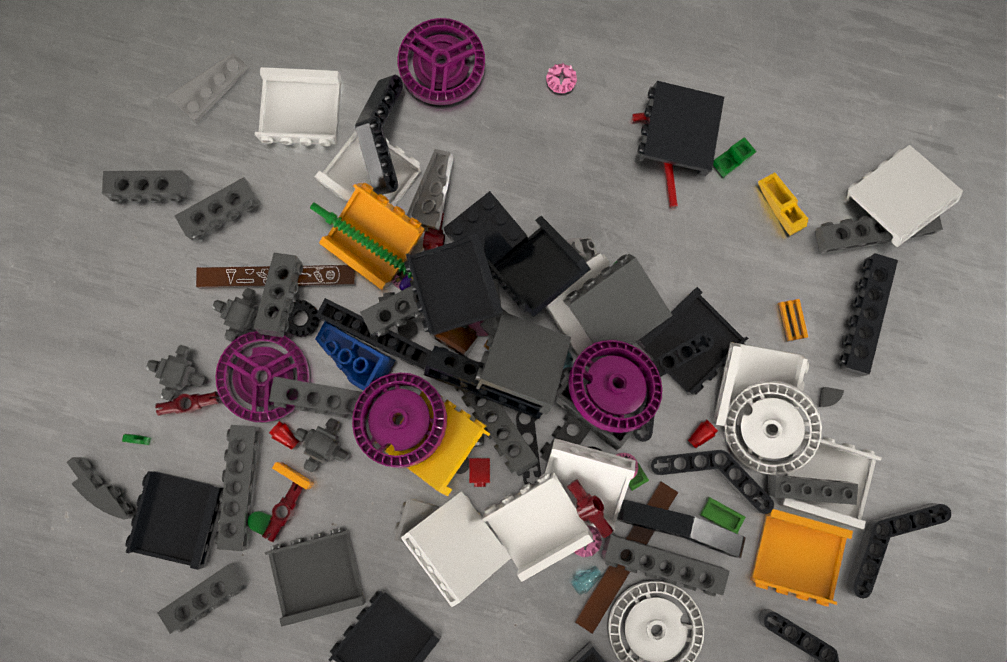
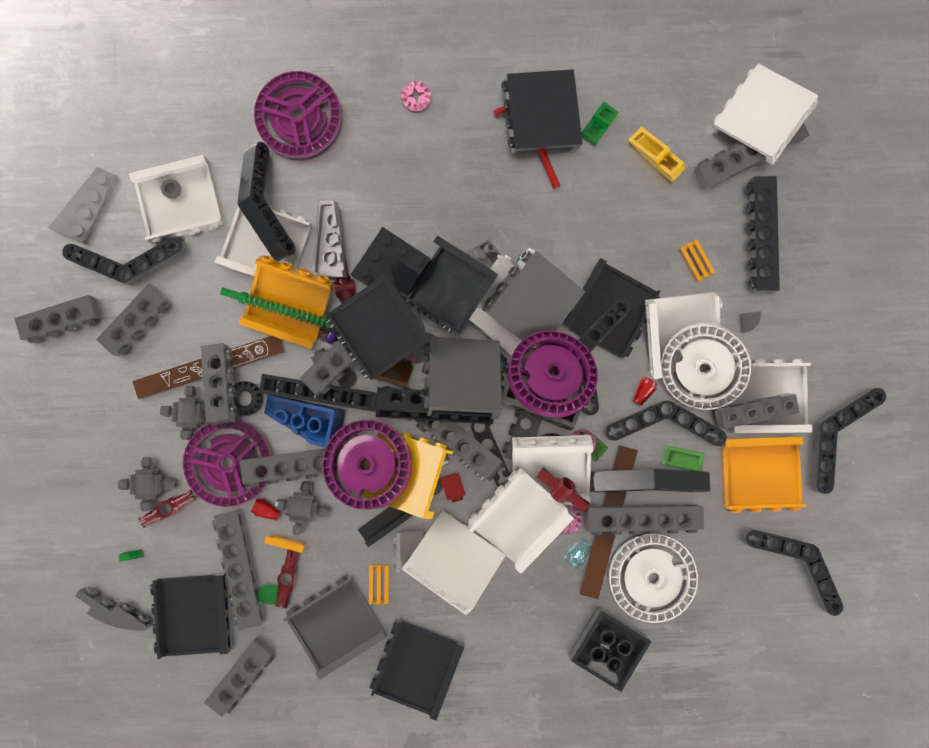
camera: 20 degrees left, 5 degrees up
none -> black beam [62,237,187,285]
none -> dark grey tile [161,179,182,199]
none -> black fence [358,501,432,547]
none -> light orange tile [369,565,389,604]

